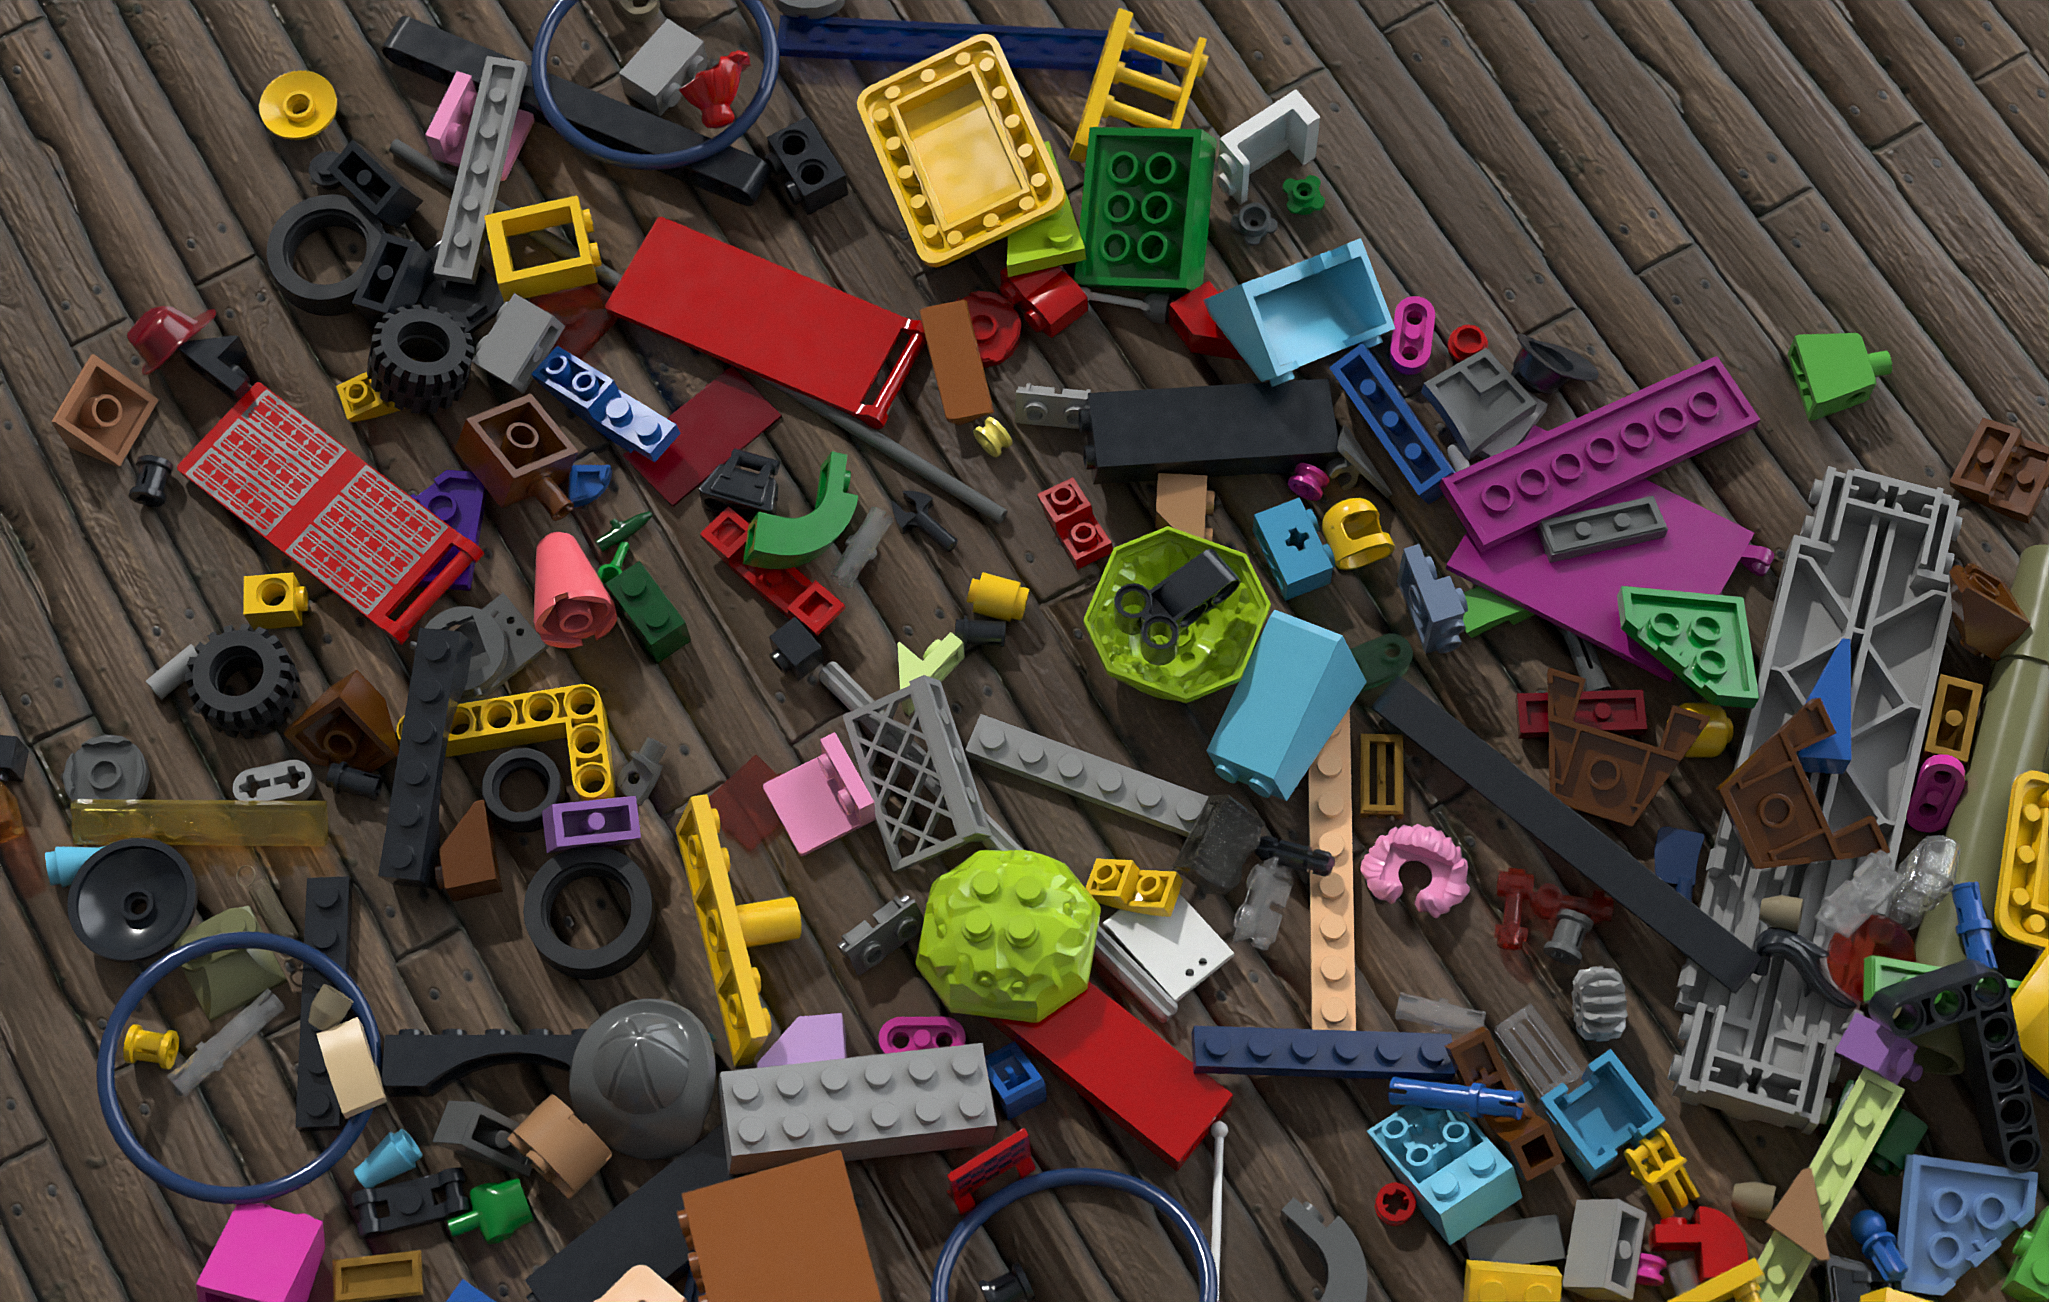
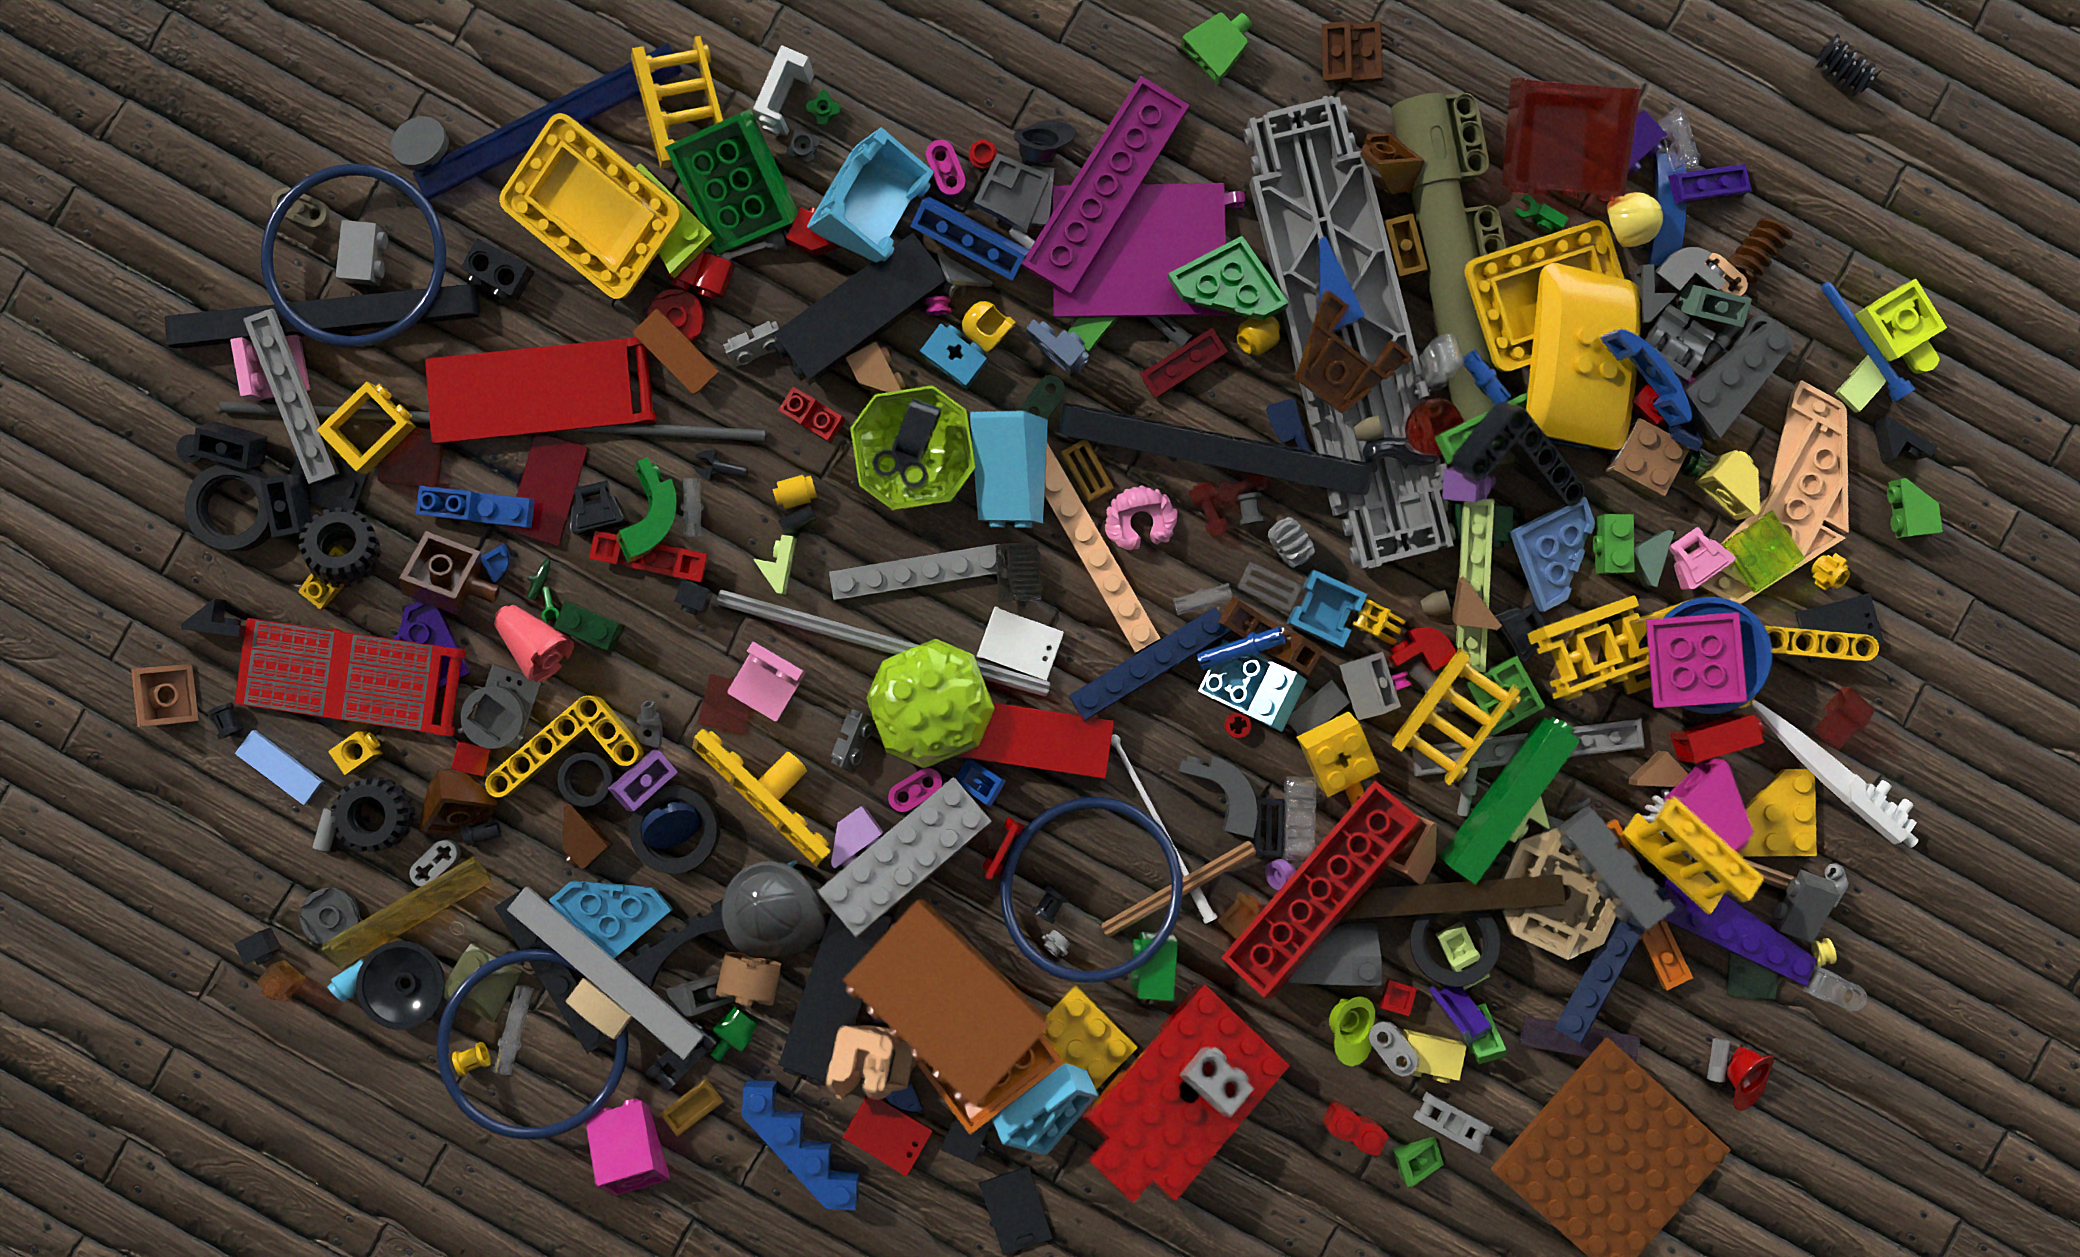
camera: 35 degrees left, 20 degrees up
dark red piece [126,306,217,375] -> none
yellow dish [259,71,337,140] -> none
dark tan hose [308,984,354,1031] -> none
medium azure cone [354,1129,422,1189] -> none
black arch [378,628,473,889] -> none
light grey brick [472,293,565,394] -> none
red hair [678,50,751,129] -> none
light grey fence [842,675,992,872] -> none
light yellow bush [973,417,1013,458] -> none
yellow slope [1085,858,1183,917] -> none
clear hinge [1233,857,1294,950] -> none
black axle [1255,836,1335,877] -> none
dark grey tile [1536,496,1668,563] -> none
reddish brown wing [1547,668,1710,827] -> none
clear hinge [1814,850,1907,938] -> none
blue axle [1850,1210,1908,1283] -> none
dark pink plate [1906,754,1965,833] -> none
none -> light blue tile [235,730,325,805]
none -> red slope [451,741,491,776]
none -> light grey tile [507,887,705,1059]
none -> dark azure plate [549,880,673,959]
none -> dark blue tile [641,802,699,849]

